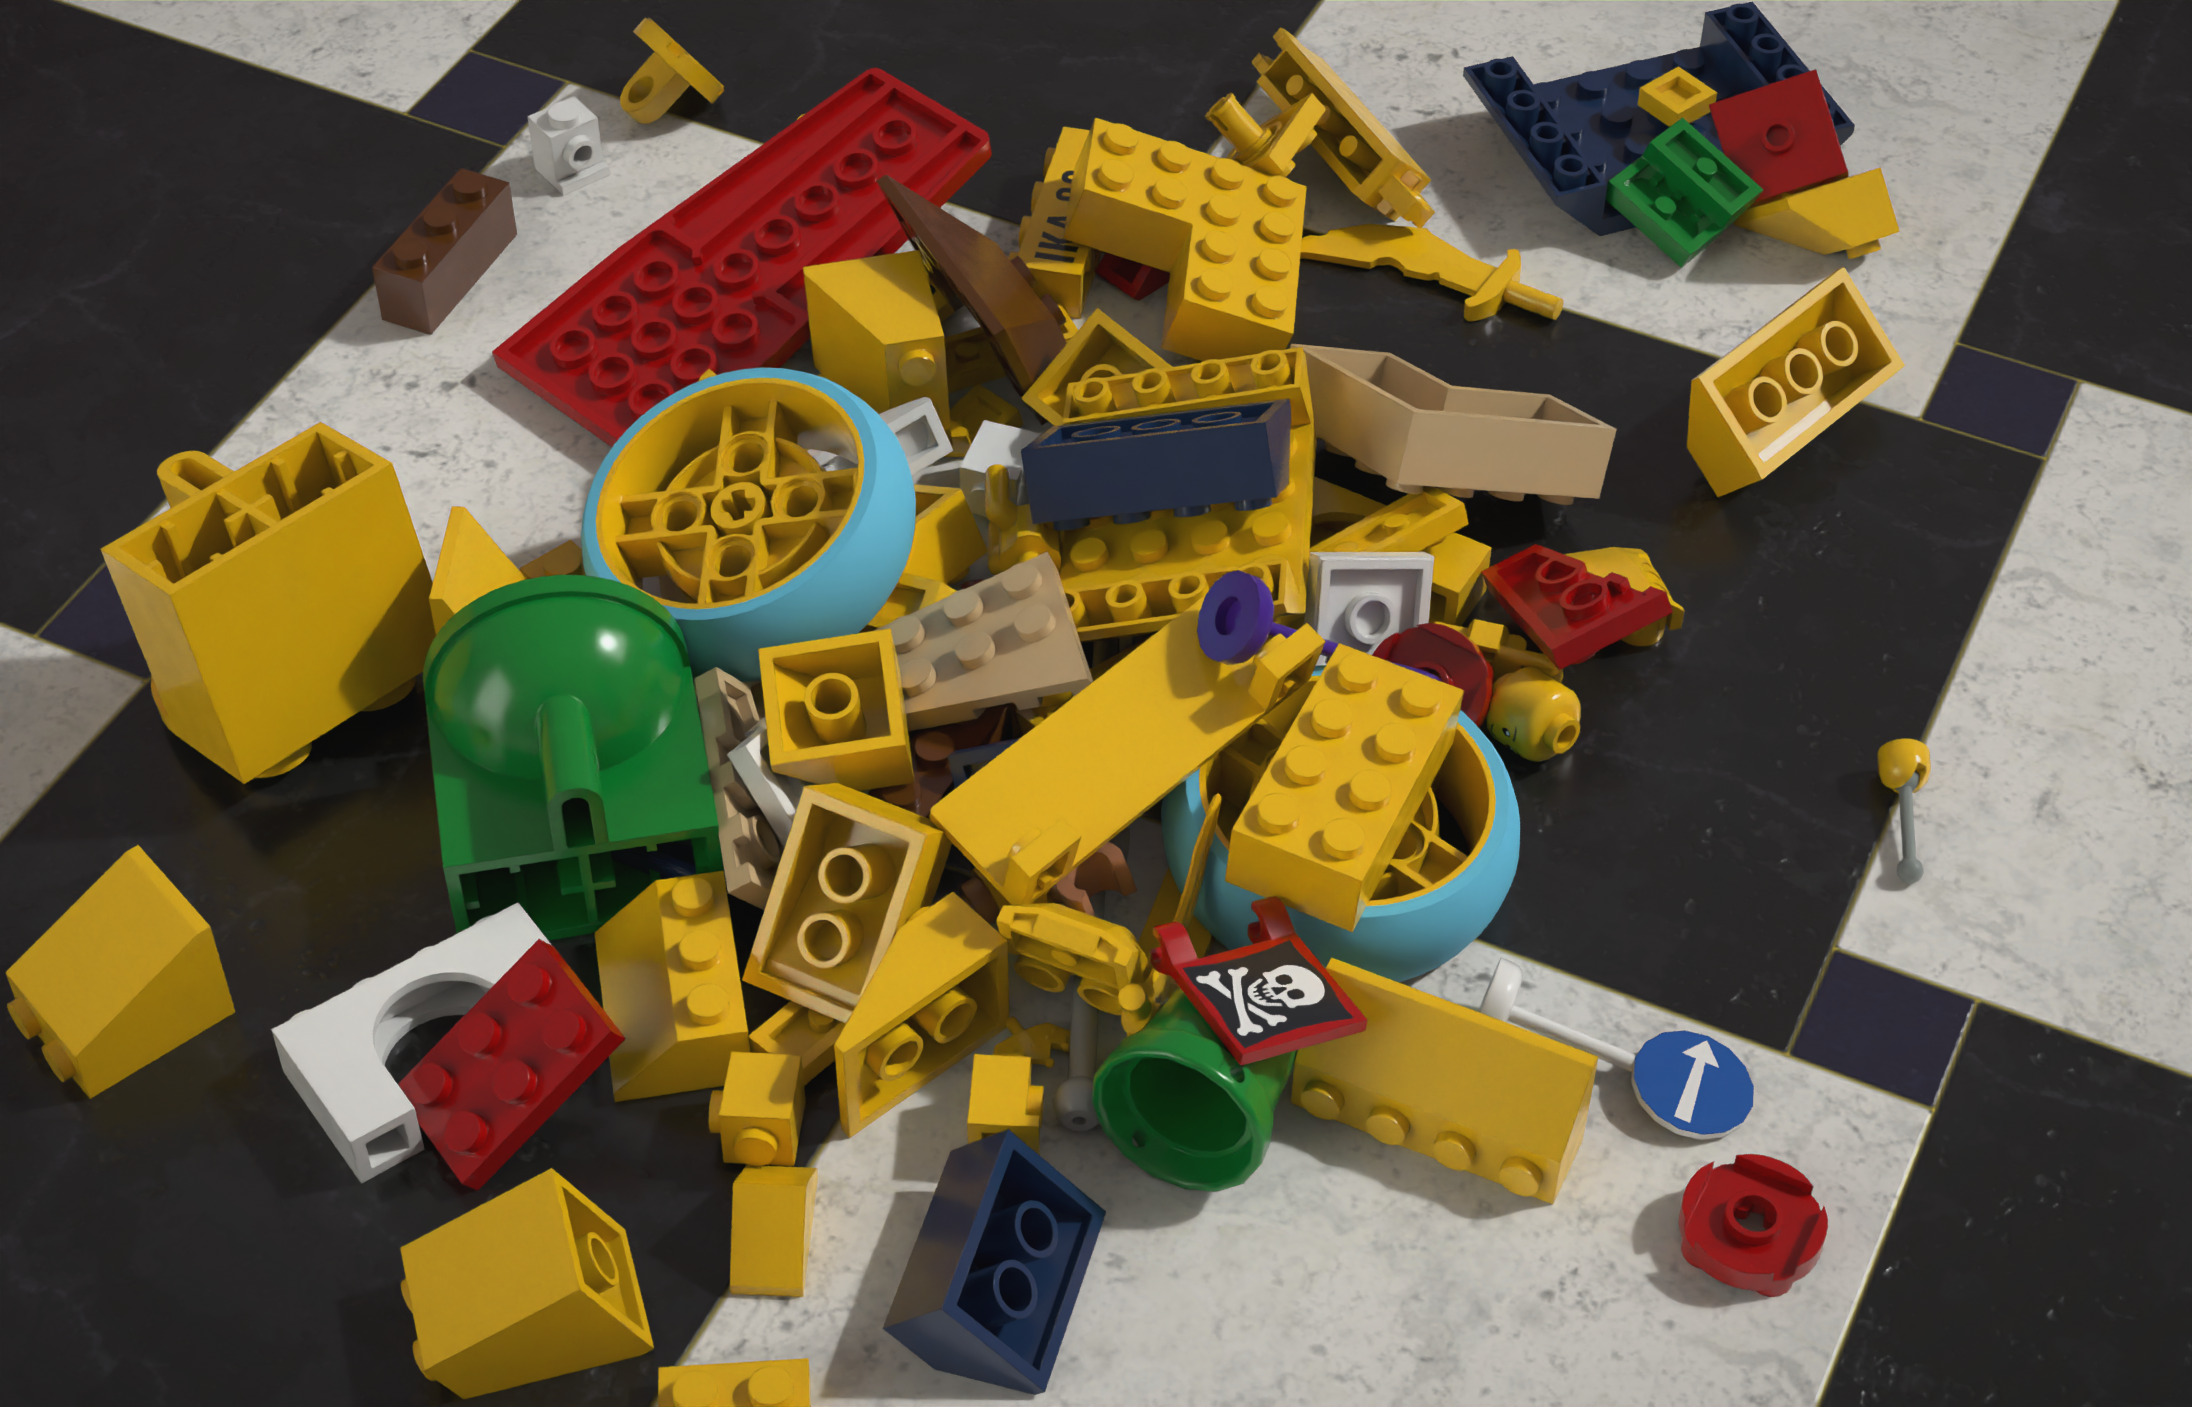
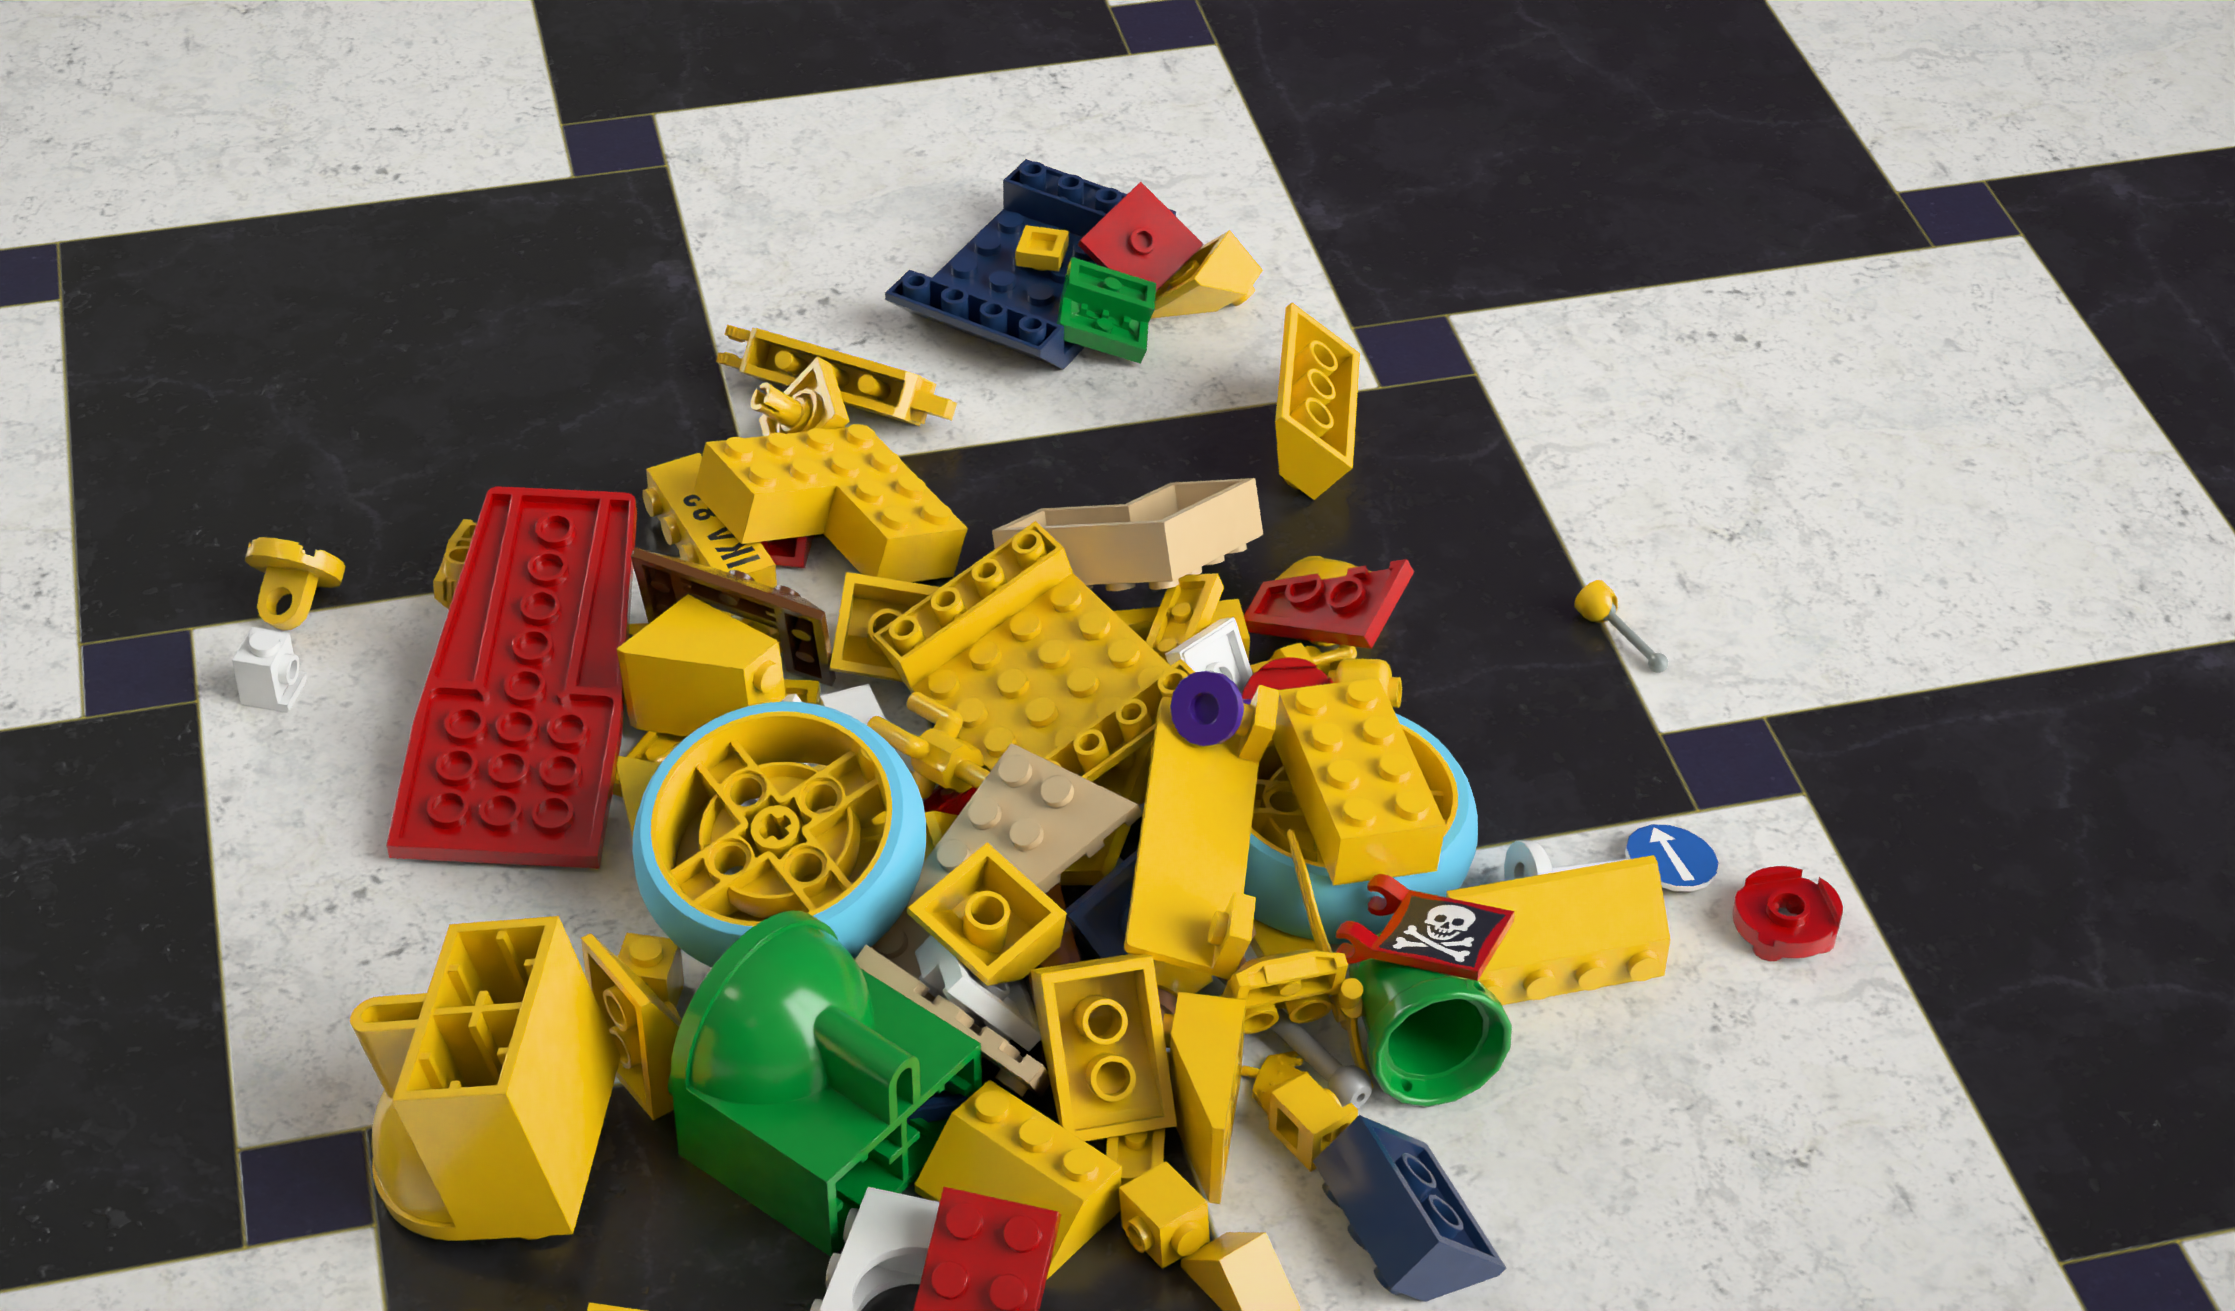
camera: 40 degrees left, 5 degrees down
reddish brown brick [372,168,517,335] -> none
dark blue slope [1021,399,1291,531] -> none
yellow sword [1300,223,1564,322] -> none

